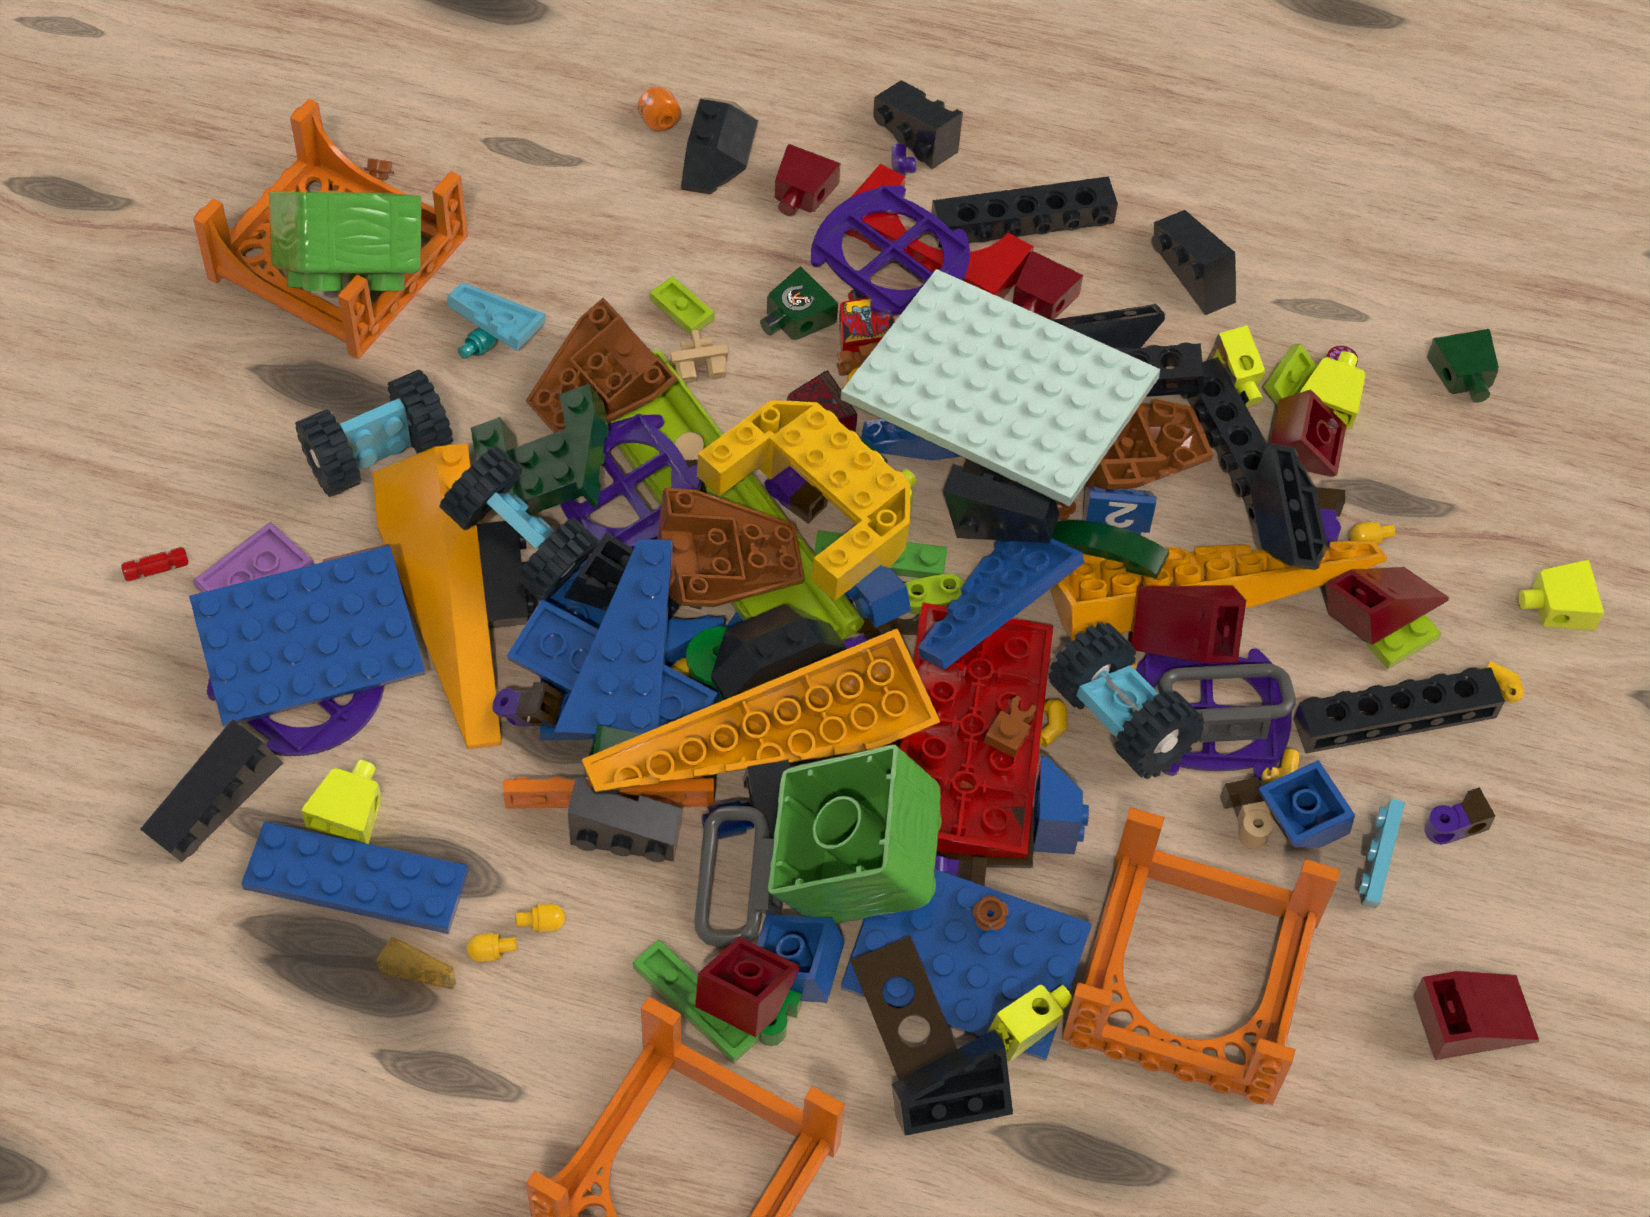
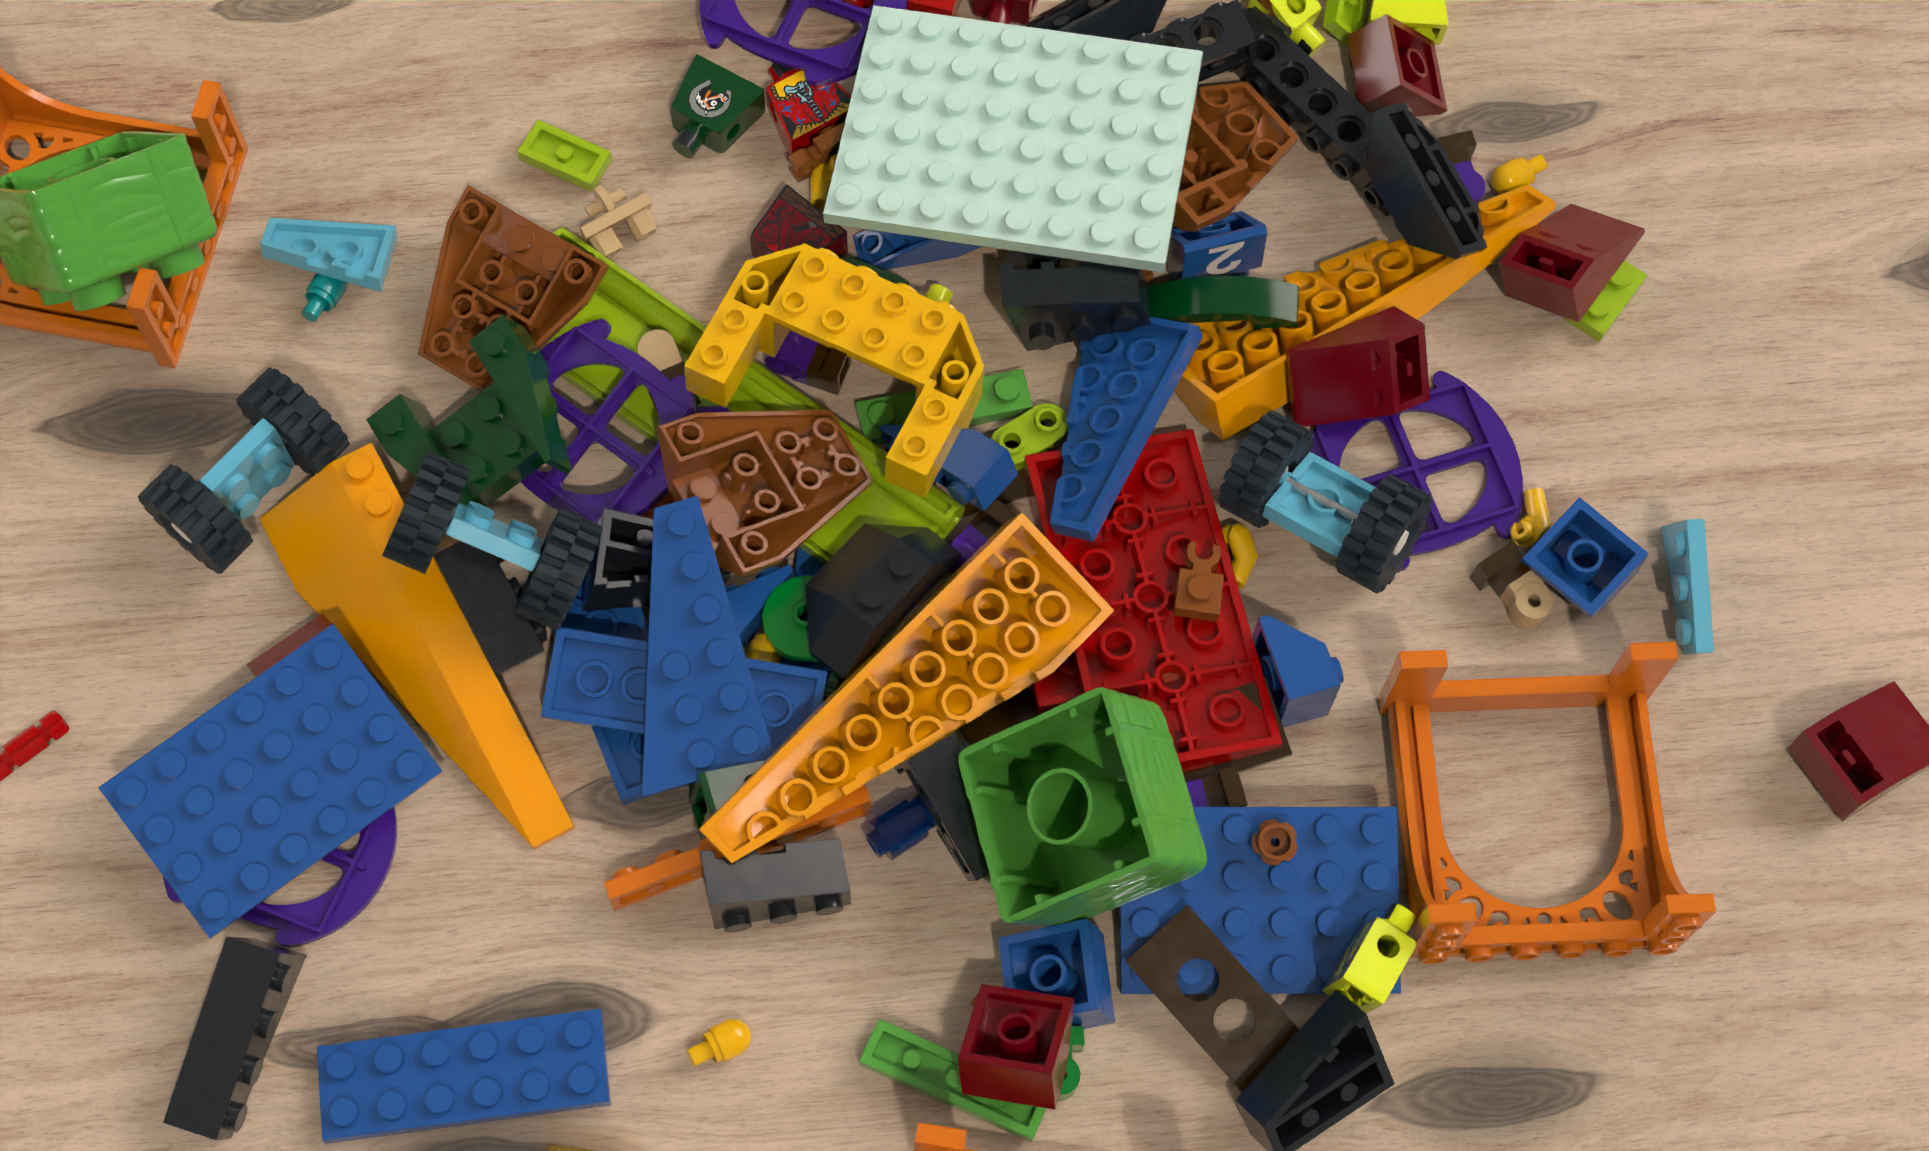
camera: 20 degrees left, 10 degrees up
medium lavender tile [193,522,314,593] -> none
neon yellow torso [301,760,381,844] -> none
dark orange plate [364,158,394,179] -> none
yellow cylinder [466,932,518,963] -> none
dark brown leg [492,682,563,726] -> none
dark grey bar [694,806,782,947] -> none
dark grey bar [1158,663,1296,742] -> none
black brick [1293,667,1505,754] -> none
leg [1424,787,1495,845] -> none
yellow arm [1487,661,1524,703] -> none
neon yellow torso [1519,560,1604,631] -> none

